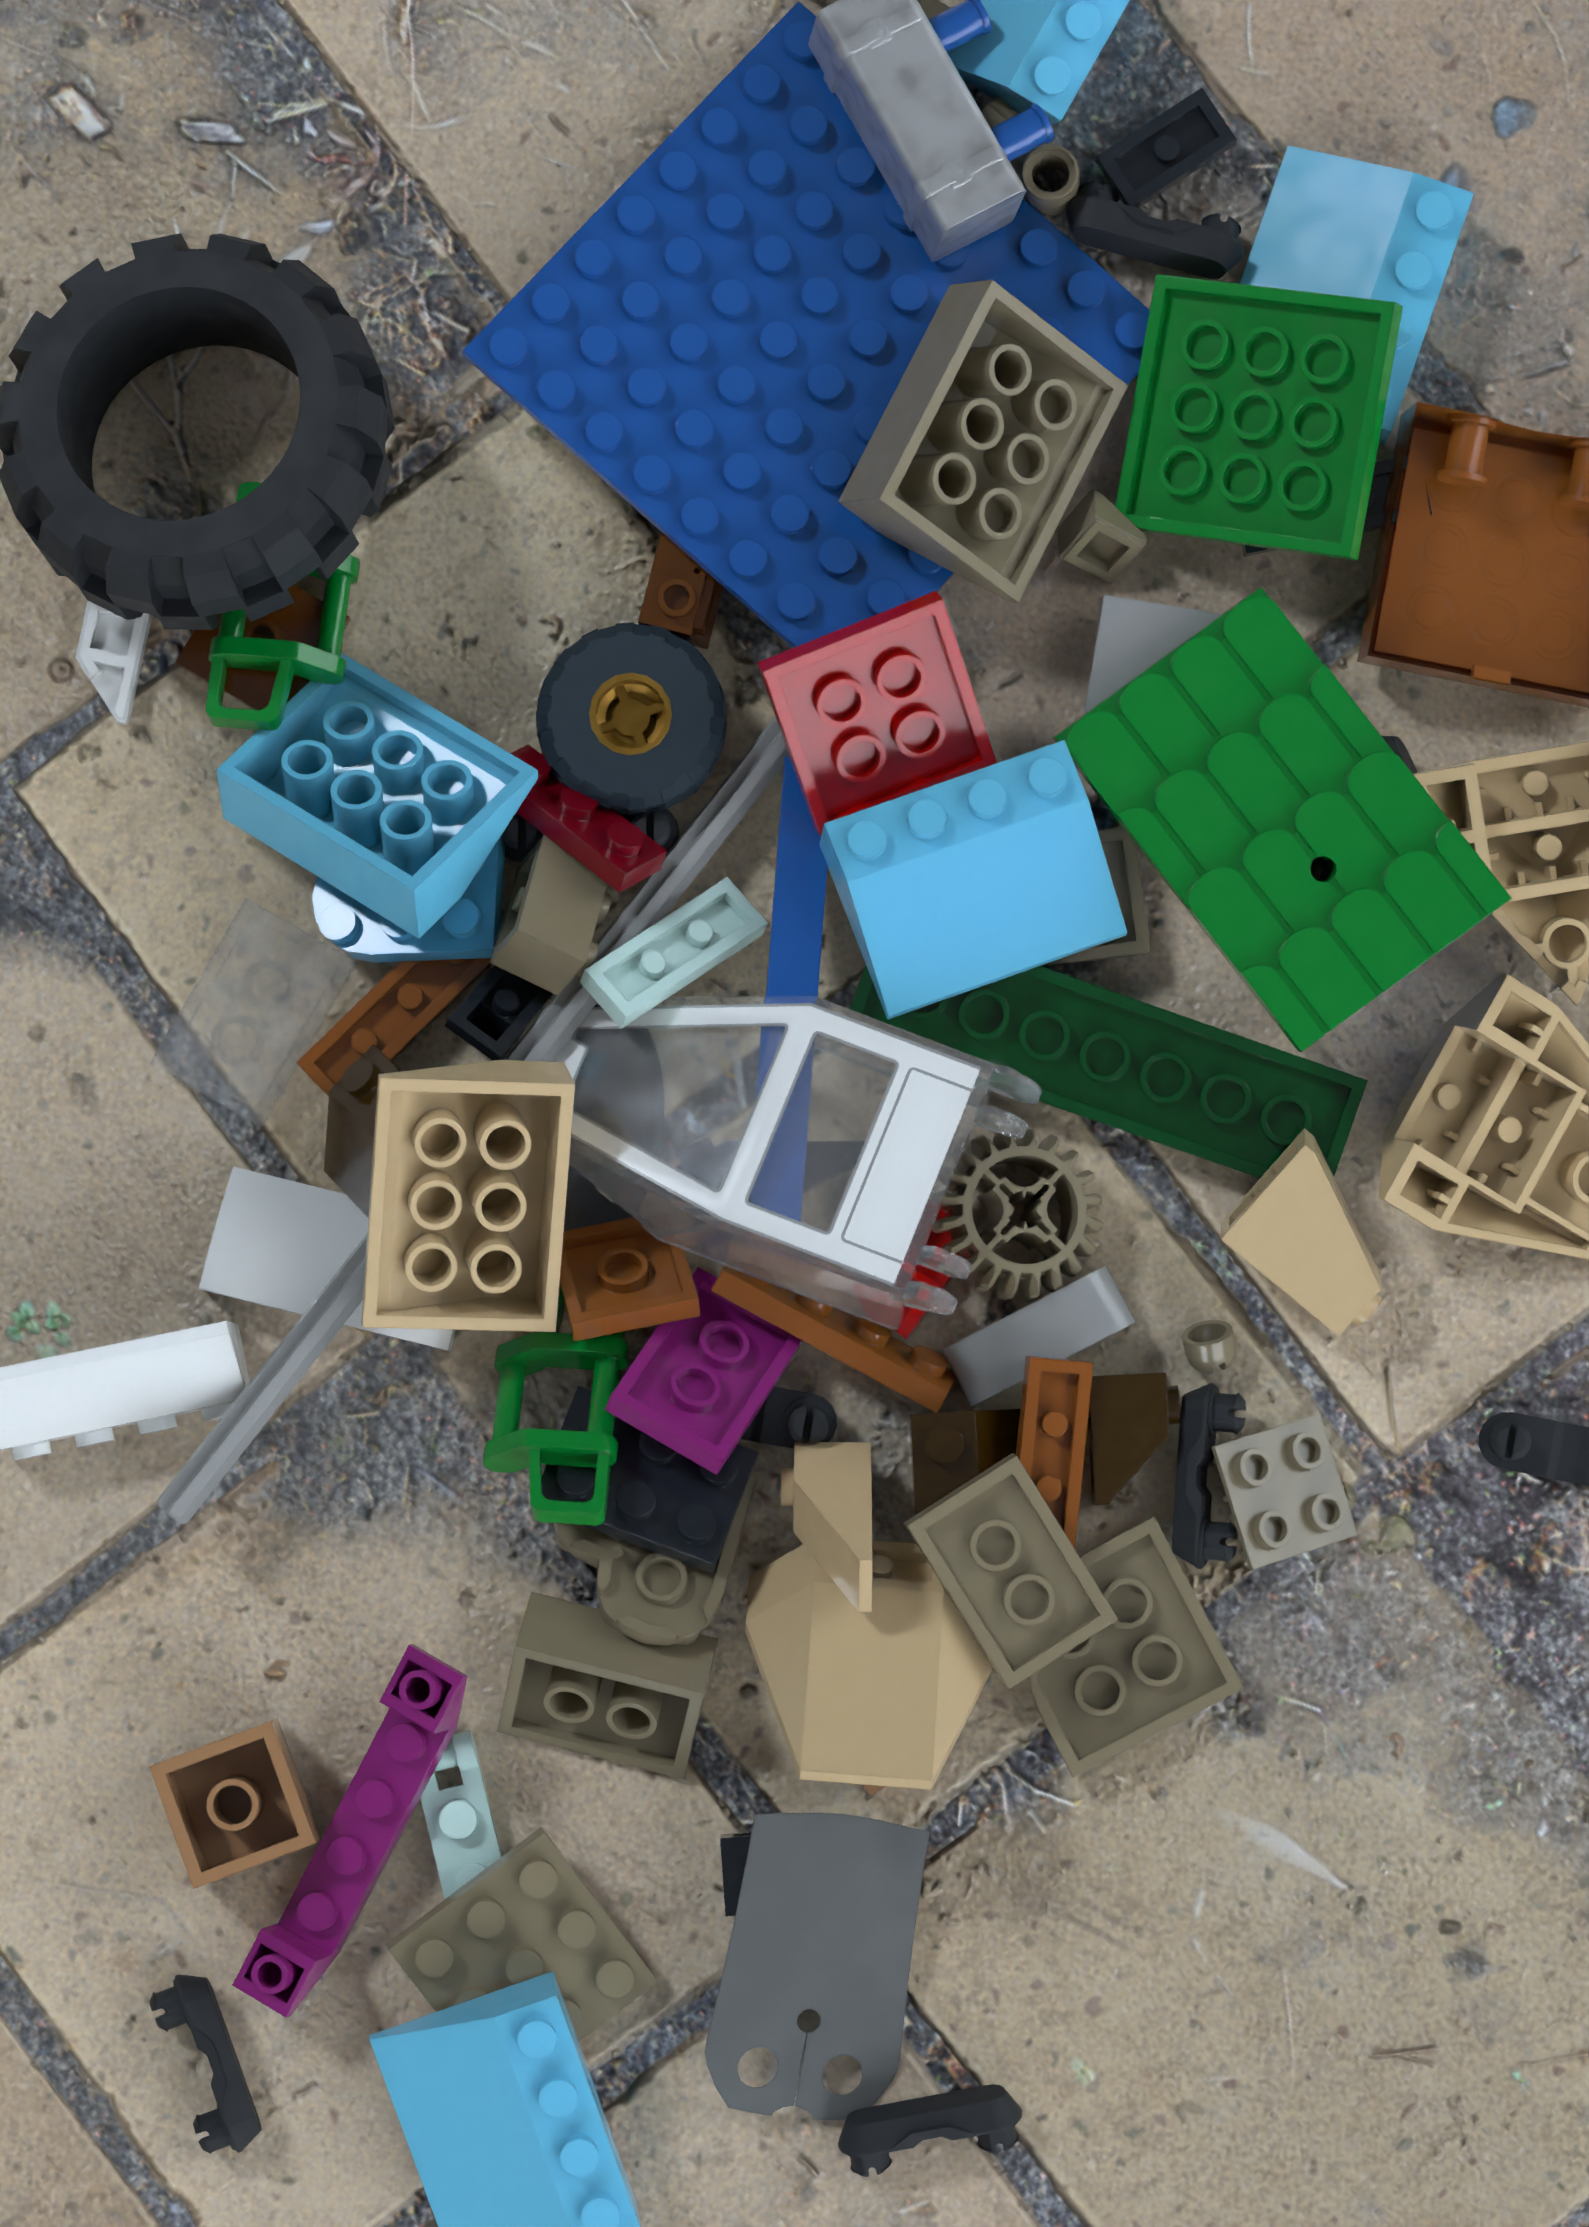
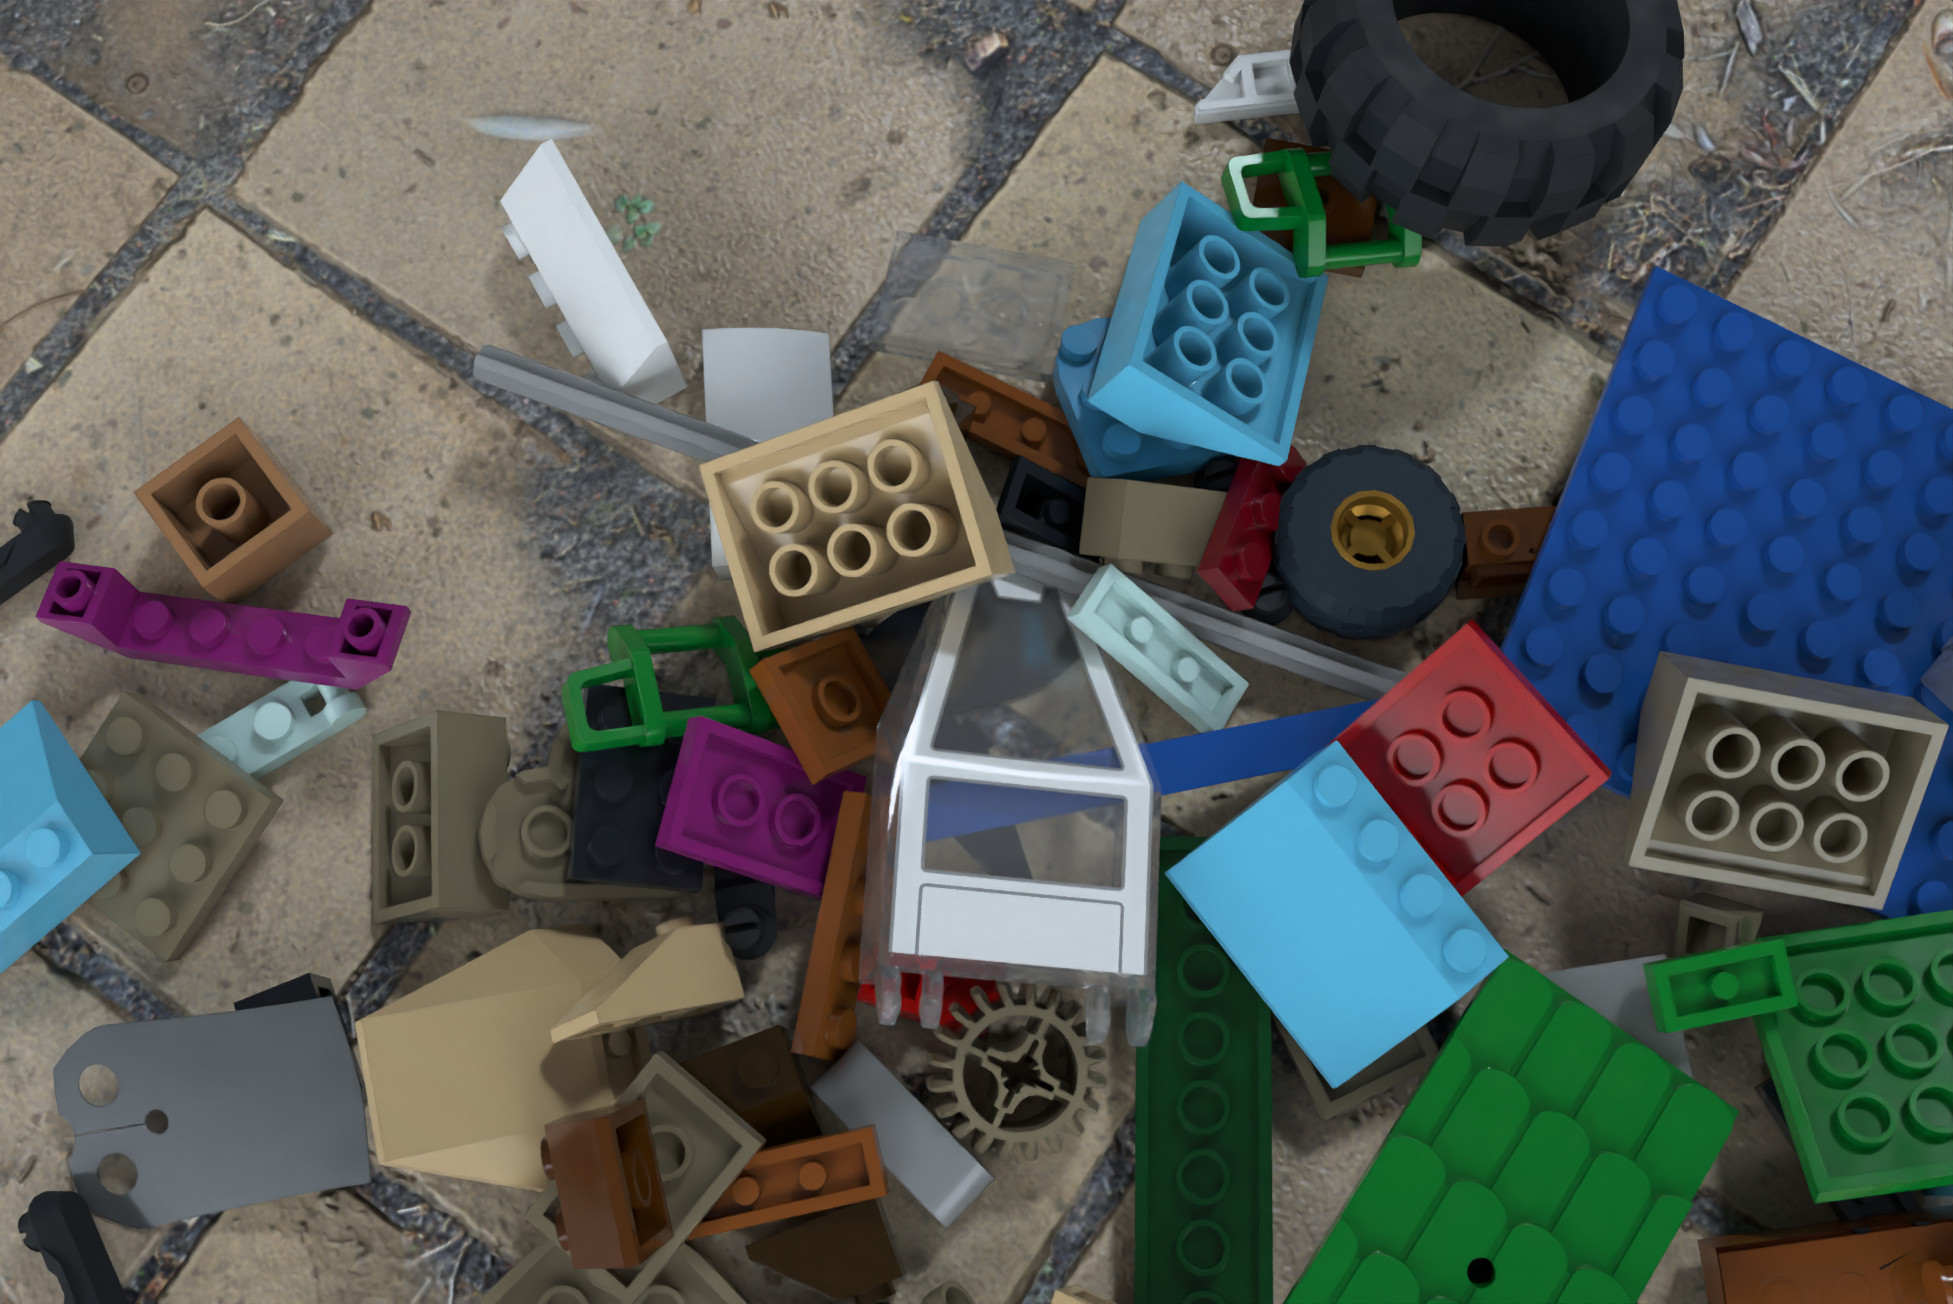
camera: 80 degrees right, 10 degrees down
none -> reddish brown slope [540,1097,674,1269]
none -> green plate [1642,937,1798,1034]

